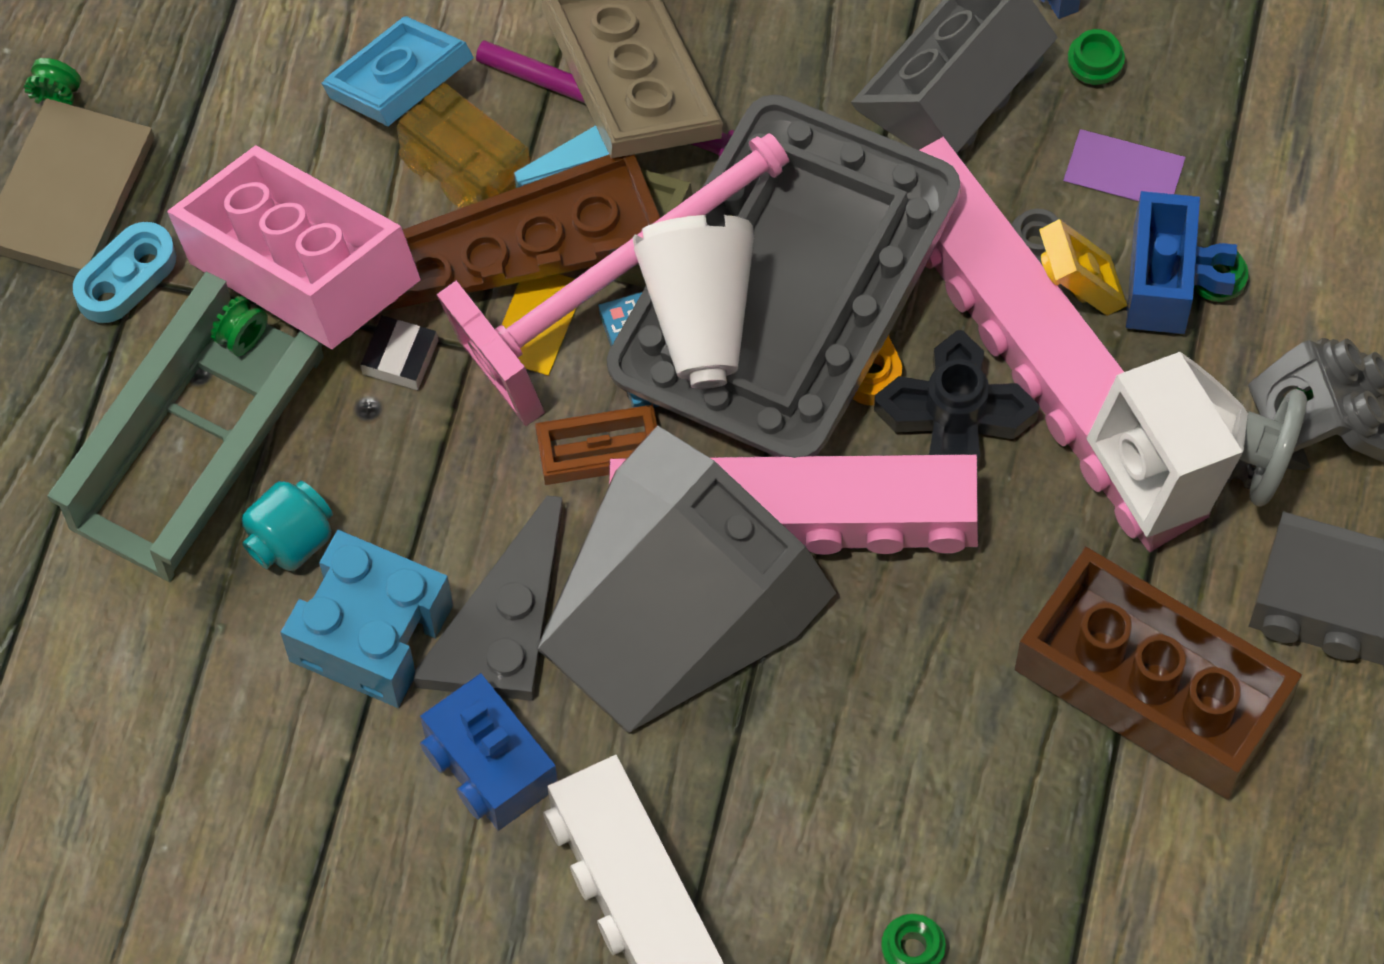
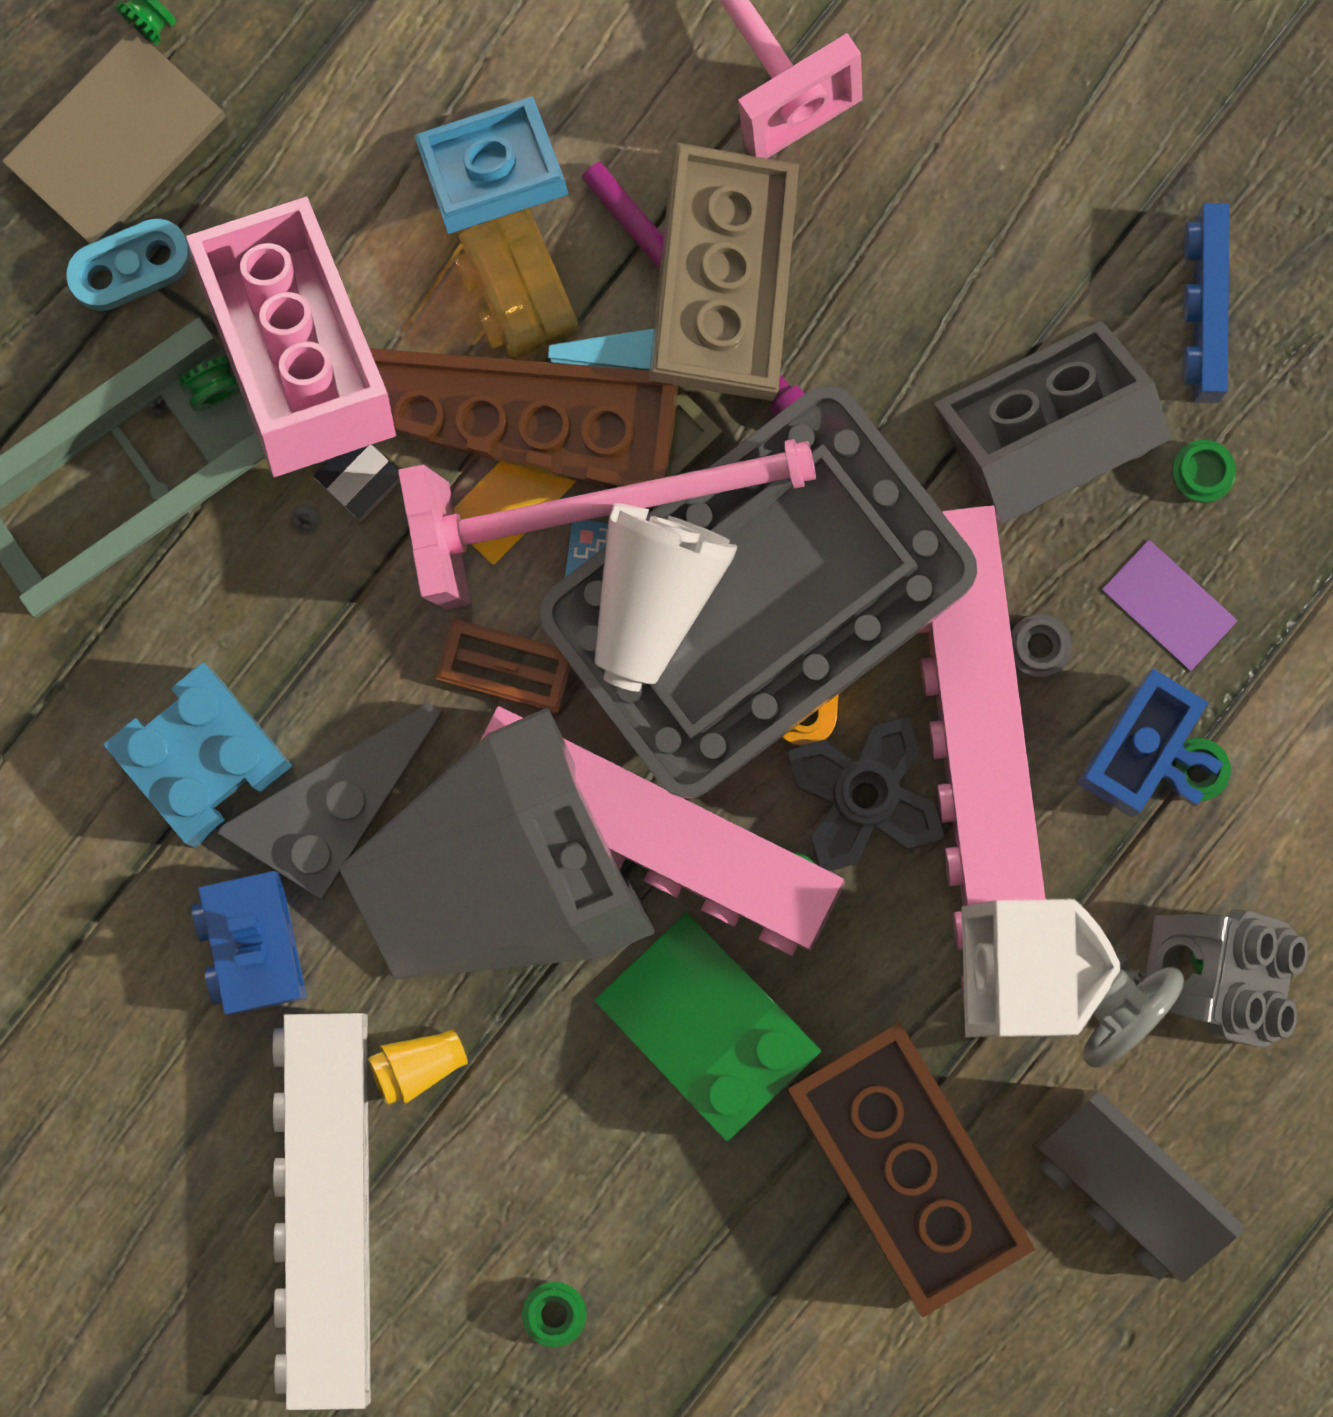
camera: 25 degrees right, 20 degrees up
teal head [242,480,333,571] -> none
yellow plate [1039,219,1127,316] -> none
none -> yellow cone [367,1029,468,1105]
none -> green slope [594,912,822,1142]

